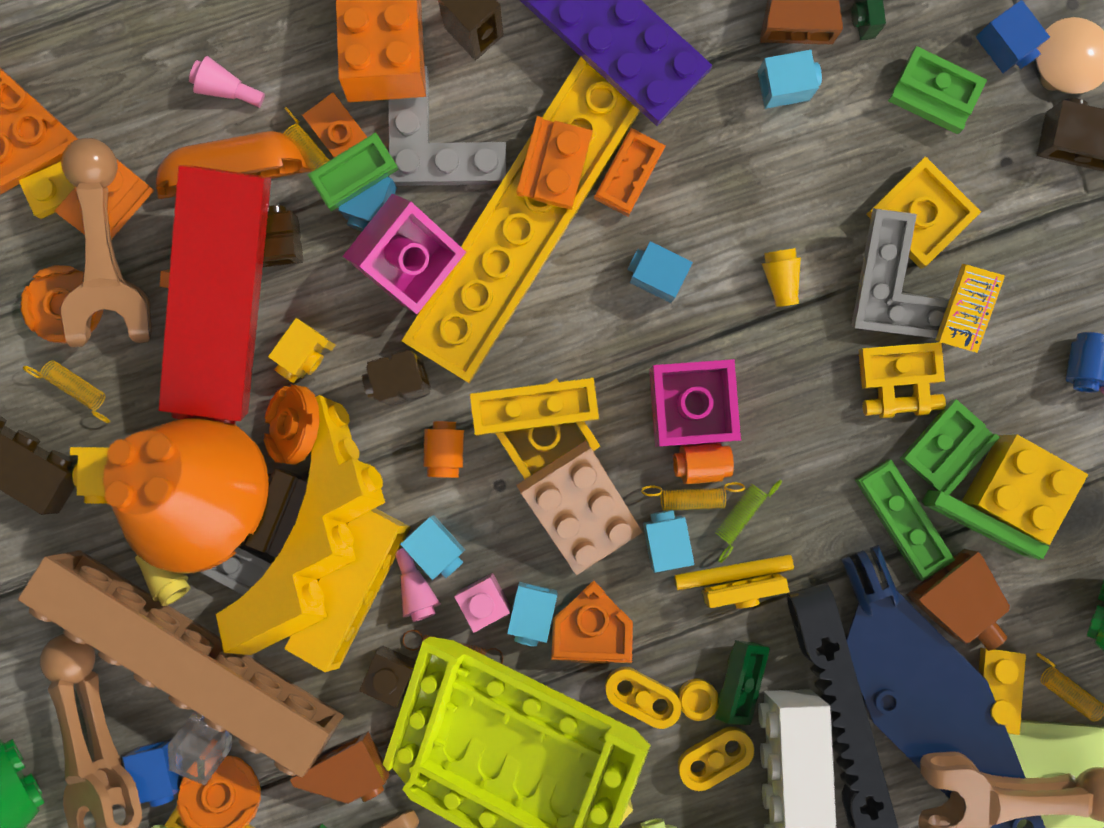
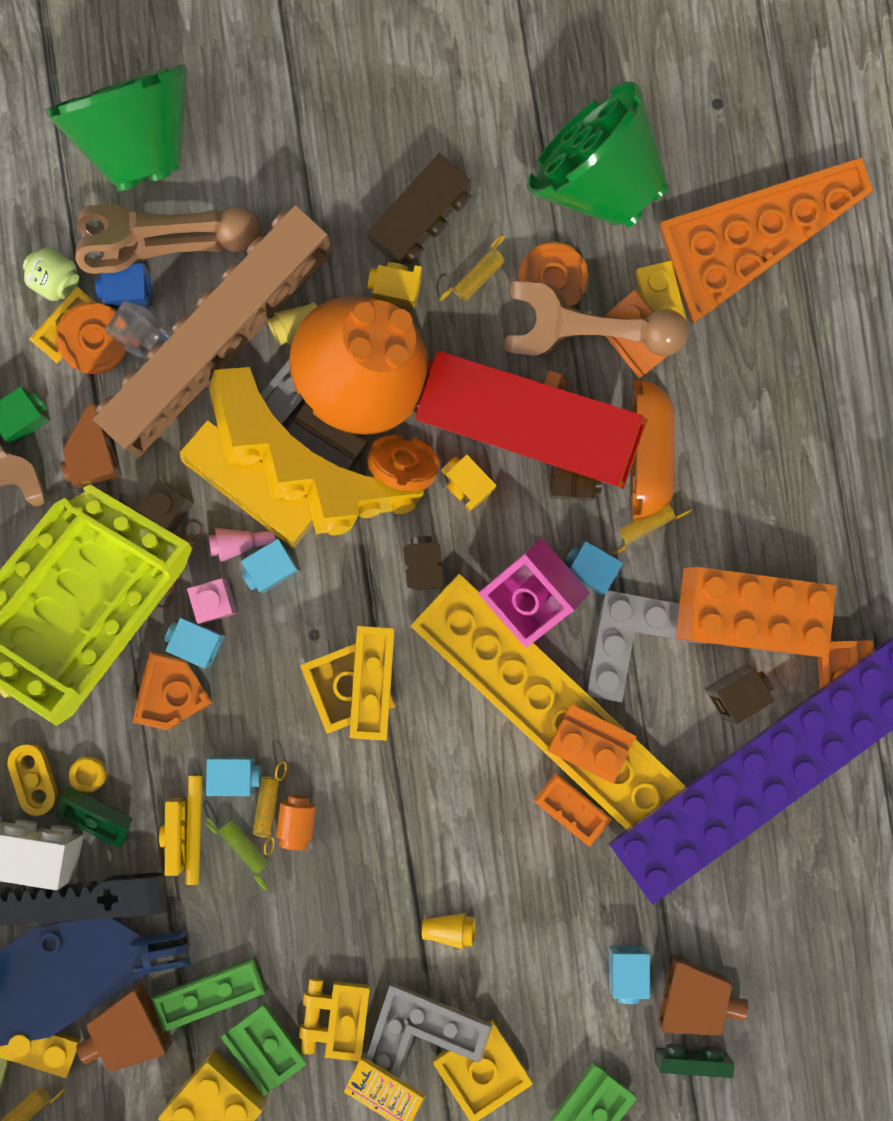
camera: 100 degrees right, 0 degrees up
bright pink cone [189,56,265,108] -> none
orange plate [302,92,367,158] -> none
bright green tile [307,132,399,211] -> none
orange brick [423,421,464,478] -> none
plate [516,441,643,576] -> none
yellow plate [605,667,681,729] -> none
dark azure brick [627,241,693,303] -> none
dark pink brick [649,359,741,447] -> none
bright green tile [922,490,1049,560] -> none

